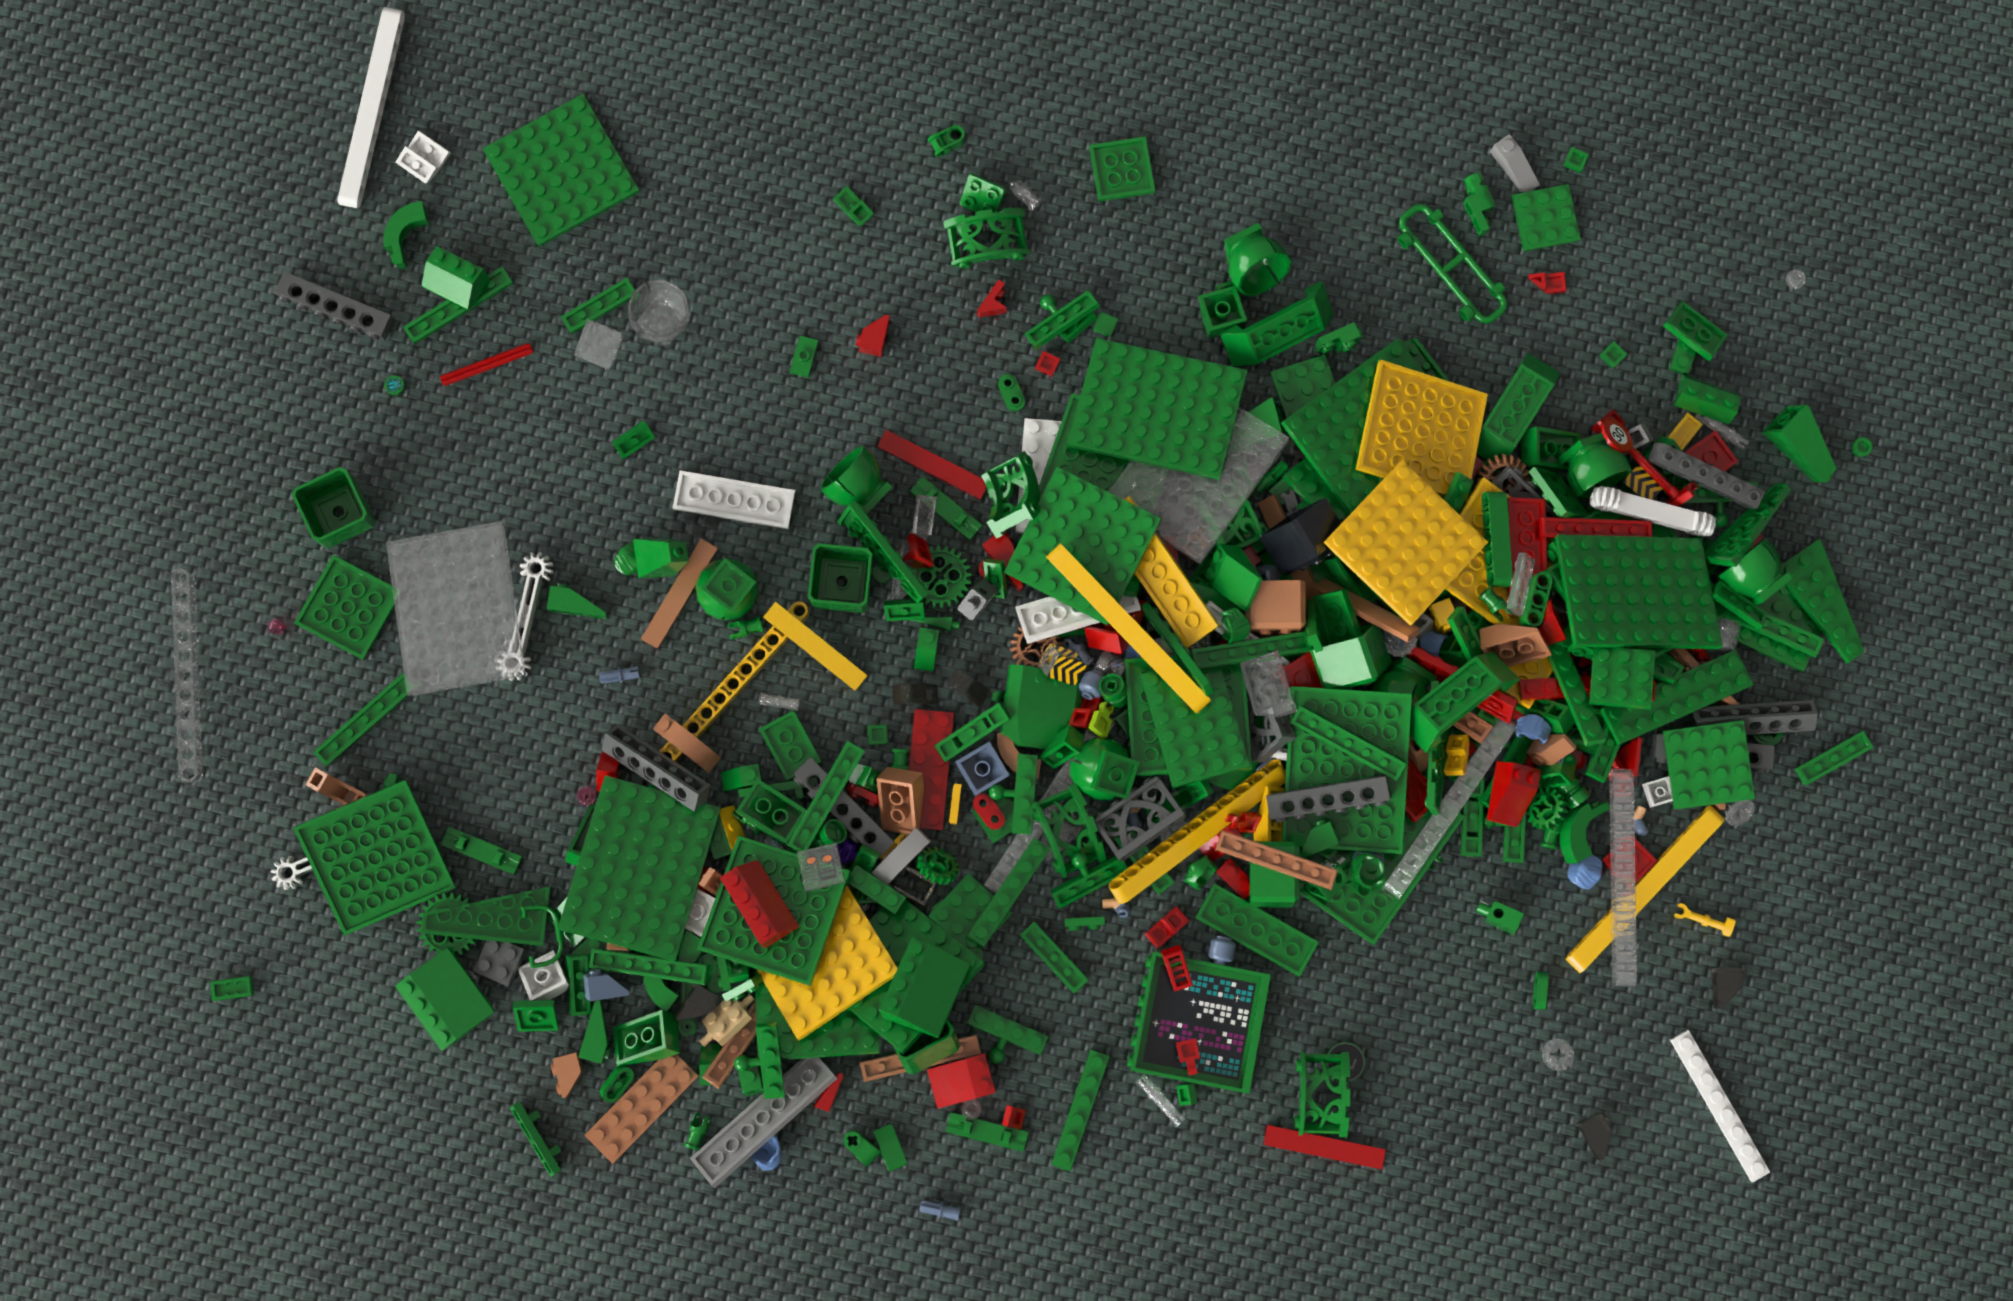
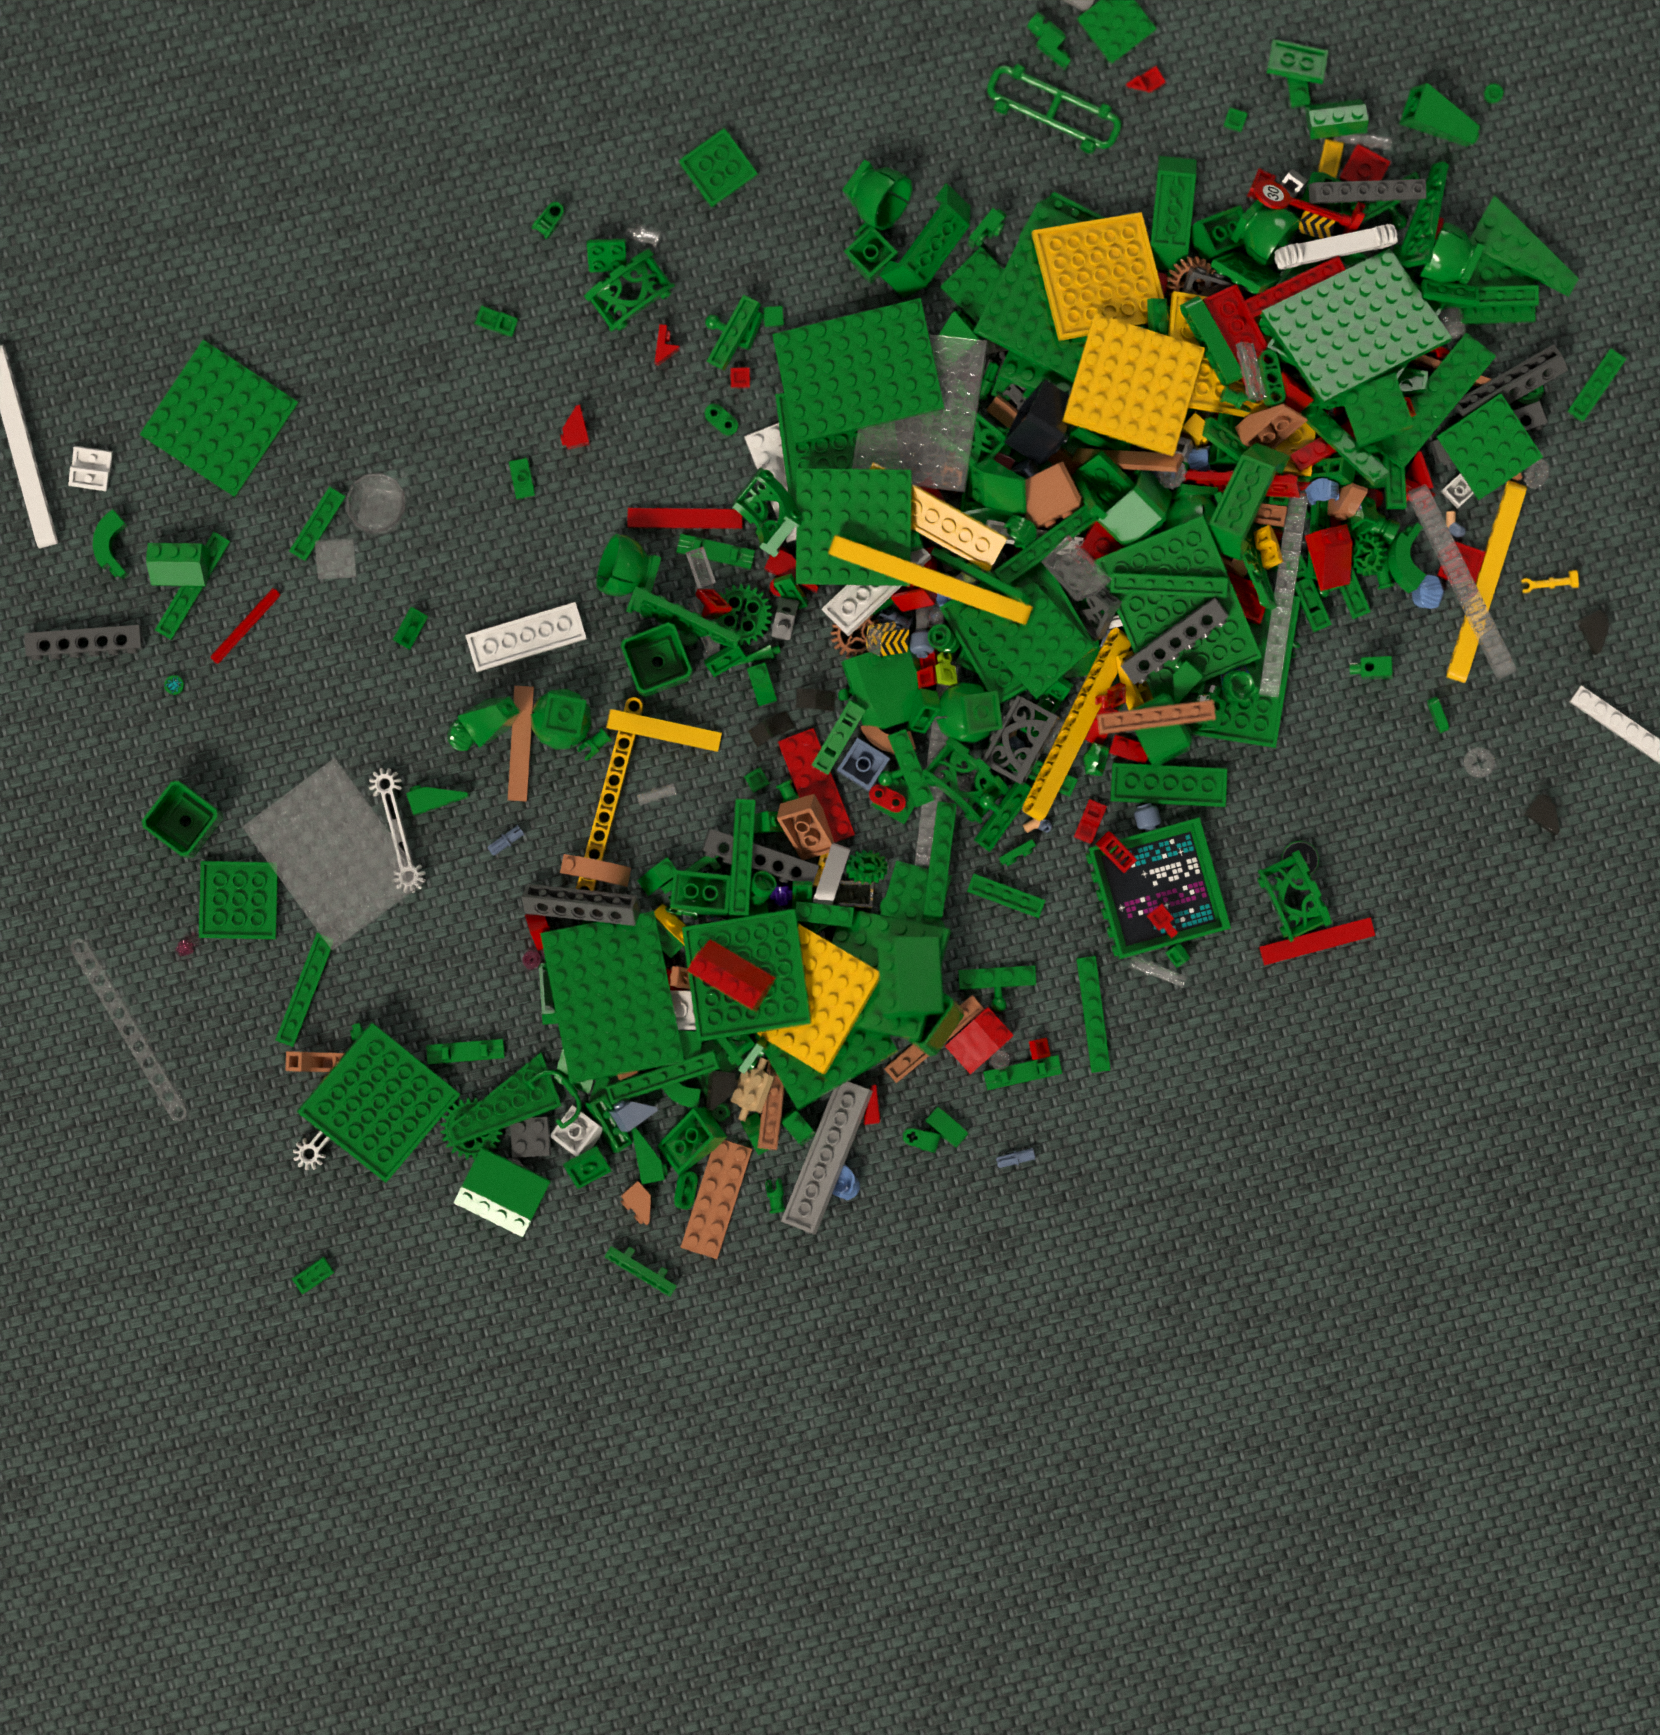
camera: 25 degrees left, 5 degrees up
green plate [734,1022,785,1099] -> none
green plate [759,710,822,781] -> none
clear tile [797,843,845,892] -> none
red plate [846,782,879,808] -> none
yellow tile [949,784,962,825] -> none

